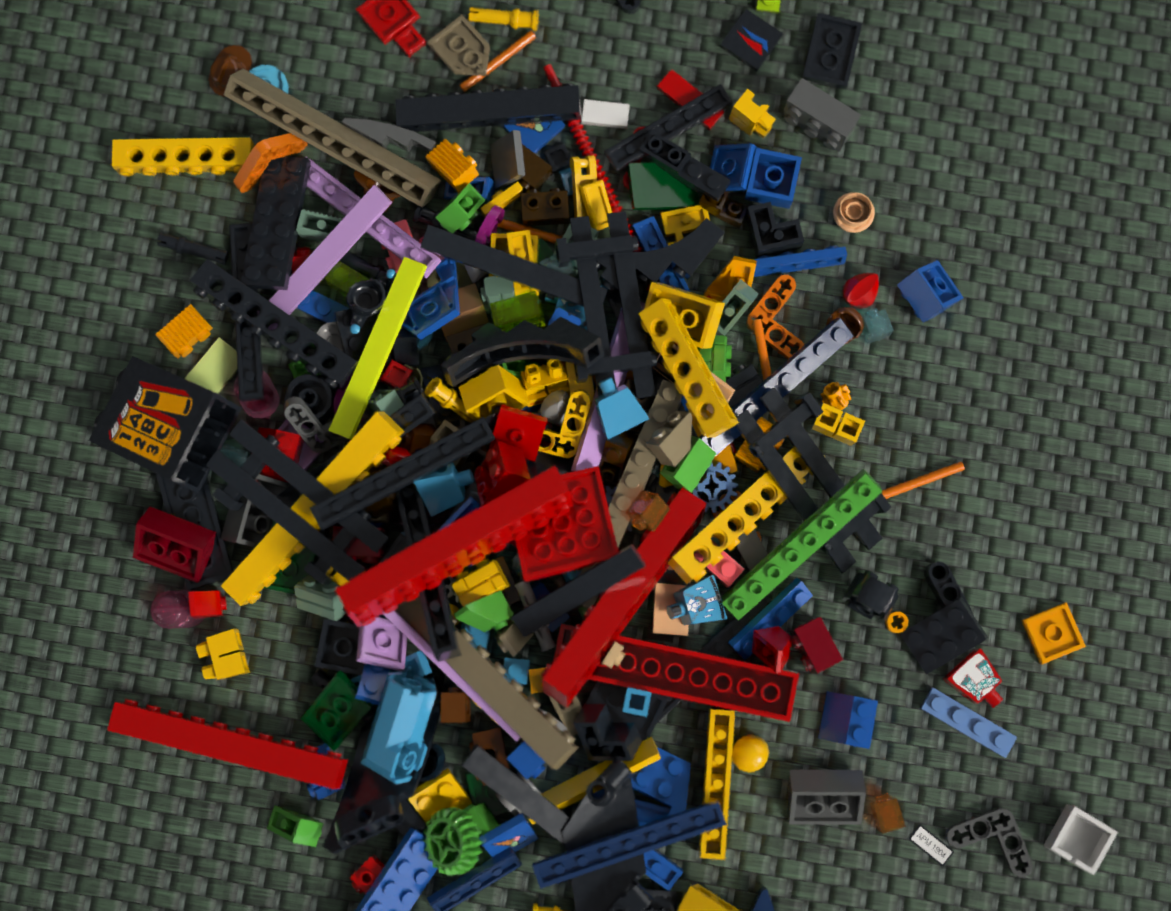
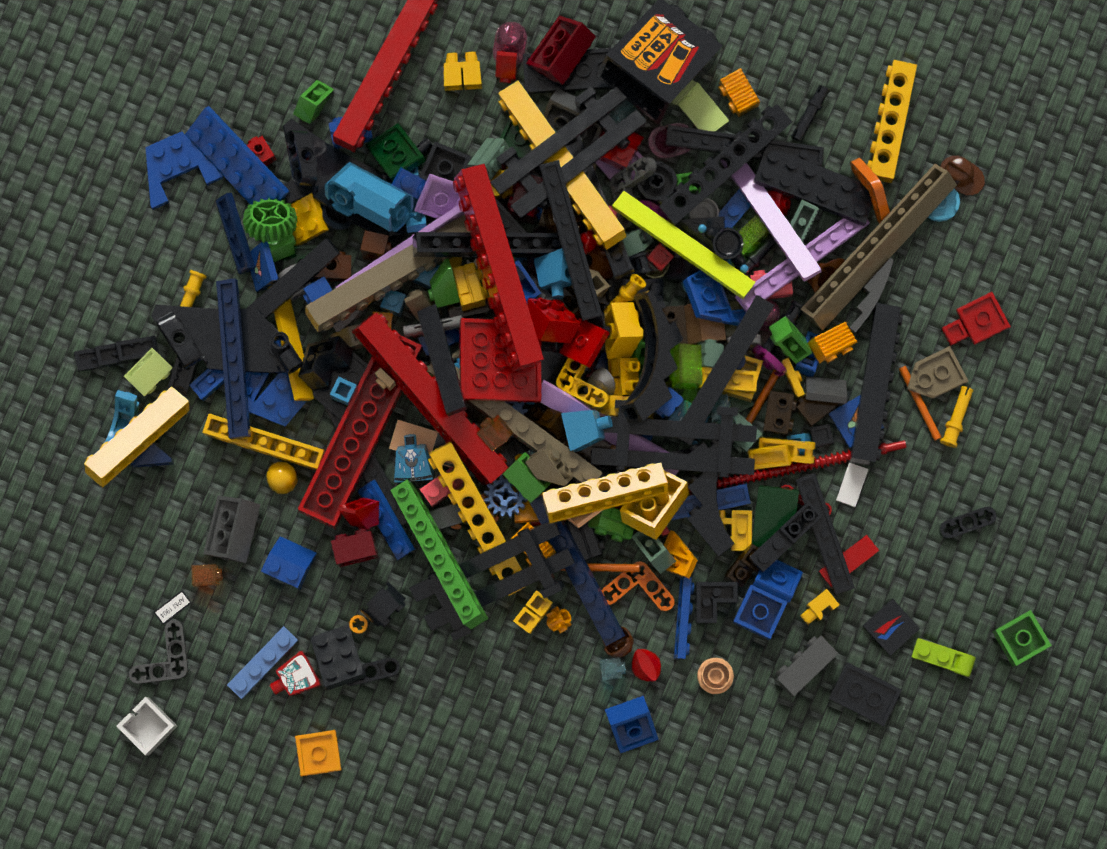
camera: 105 degrees right, 0 degrees up
orange bar [881,461,965,499] -> none

